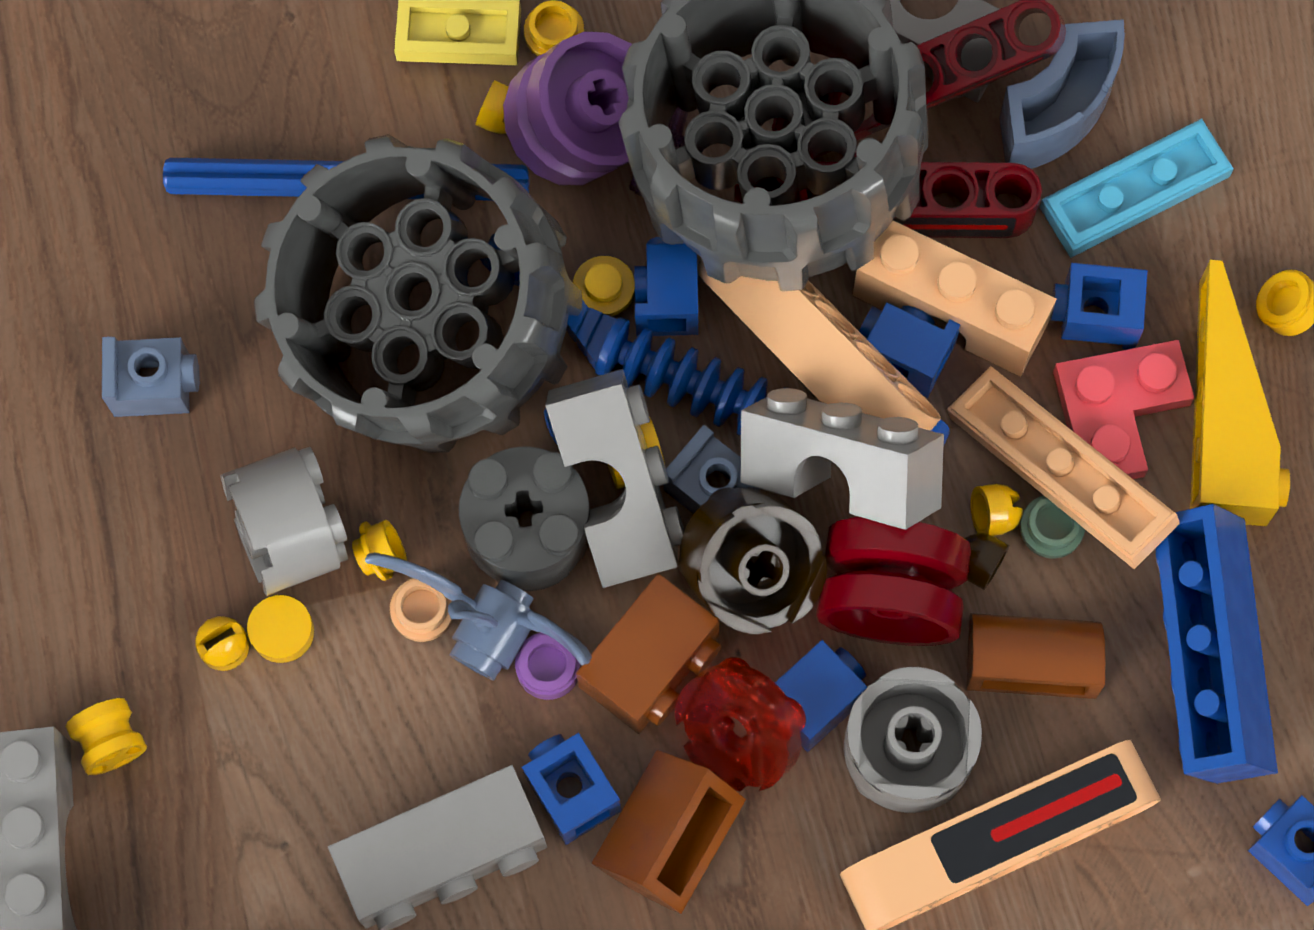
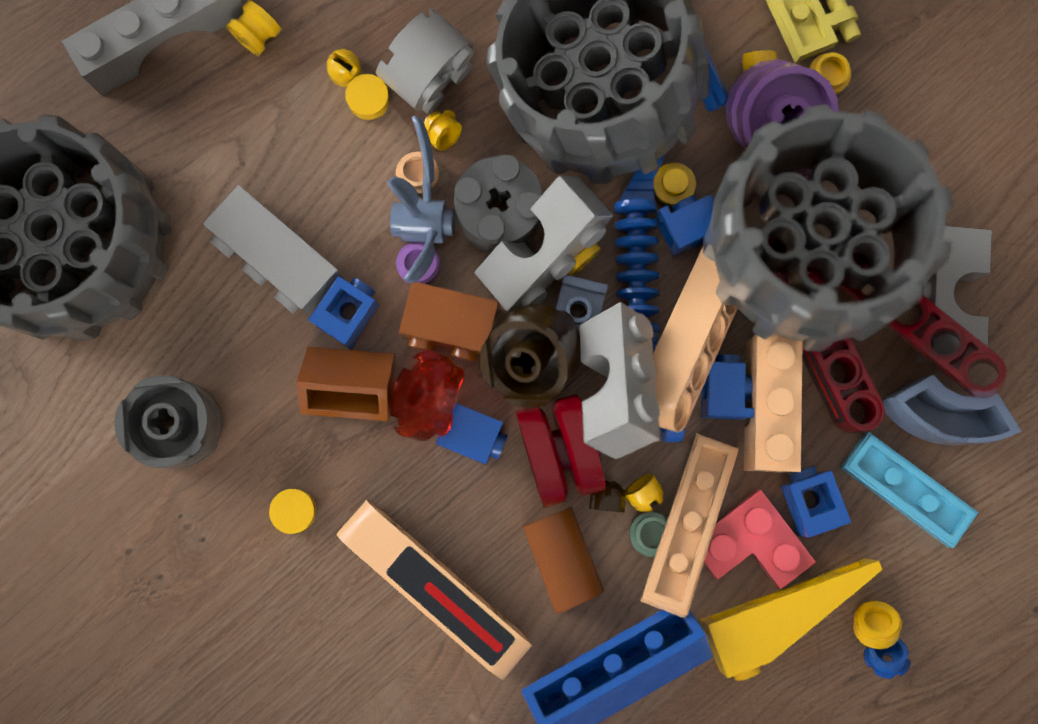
camera: 60 degrees right, 10 degrees up
light grey brick [844,667,982,813] -> none

